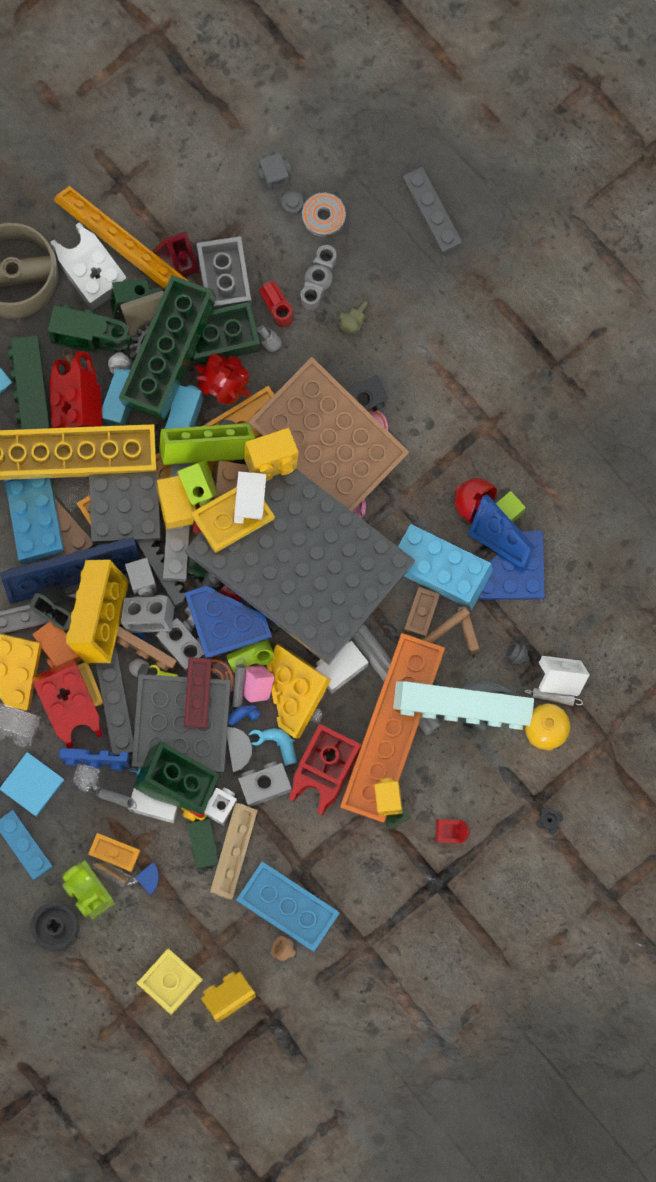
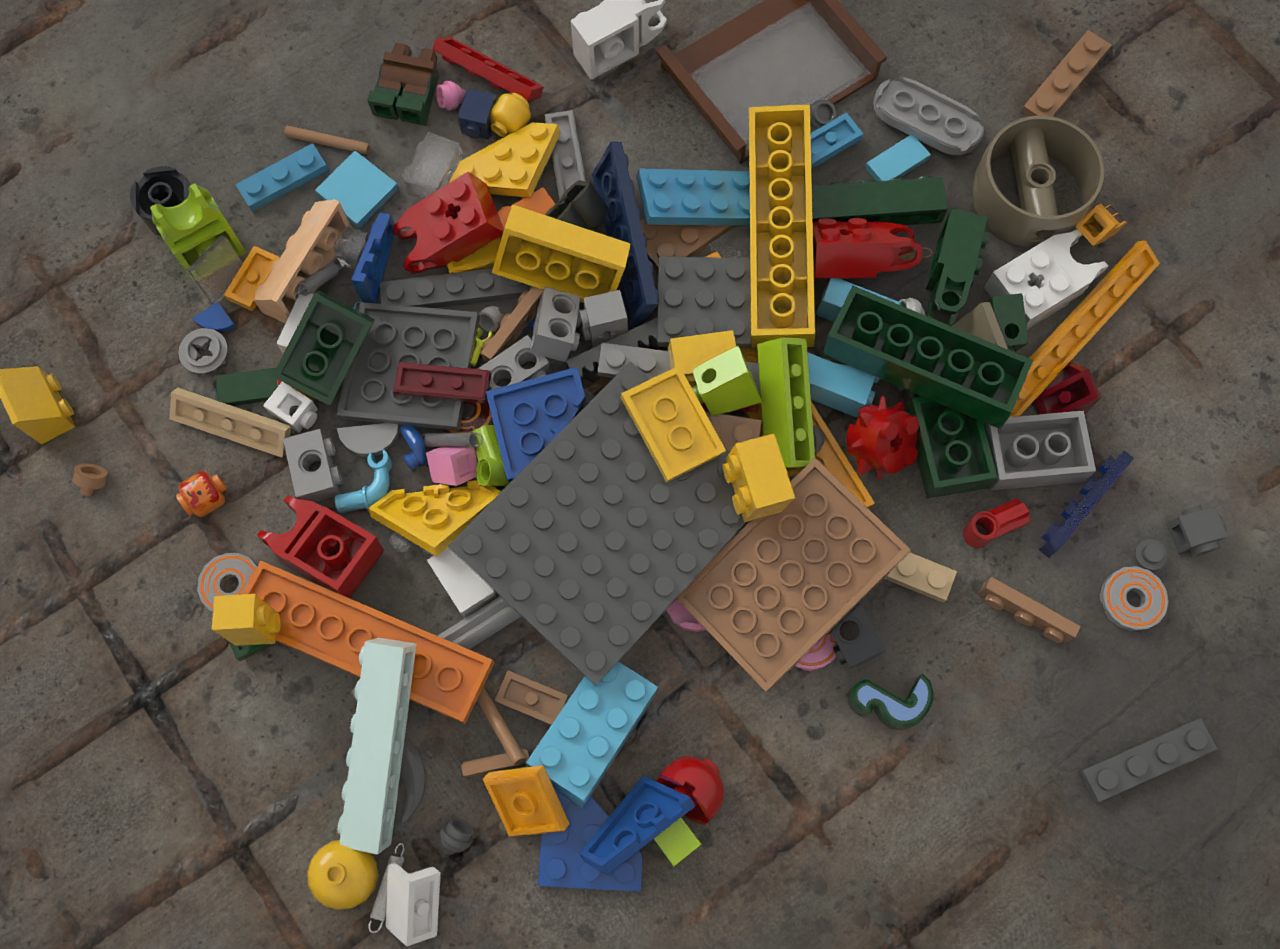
camera: 95 degrees right, 5 degrees down
light yellow tile [137,948,203,1015] -> none
white panel [234,472,266,524] -> none
dark azure plate [236,862,340,952] -> none
light grey cylinder [257,325,282,352] -> none
light grey piece [301,245,336,311] -> none
olive piece [338,301,368,335] -> none
red plate [435,819,470,843] -> none
black plate [536,807,563,834] -> none
none -> orange head [176,470,228,517]
none -> light grey gear [179,328,229,376]
none -> light grey tile [197,553,258,612]
none -> light nougat slope [254,199,353,324]
none -> light orange tile [483,765,570,837]
none -> dark green animal [848,673,934,730]
none -> tan hinge [884,553,957,603]
none -> medium nougat plate [978,577,1081,643]
none -> clear blue plate [1039,450,1134,558]
none -> light orange leg [1075,204,1127,246]

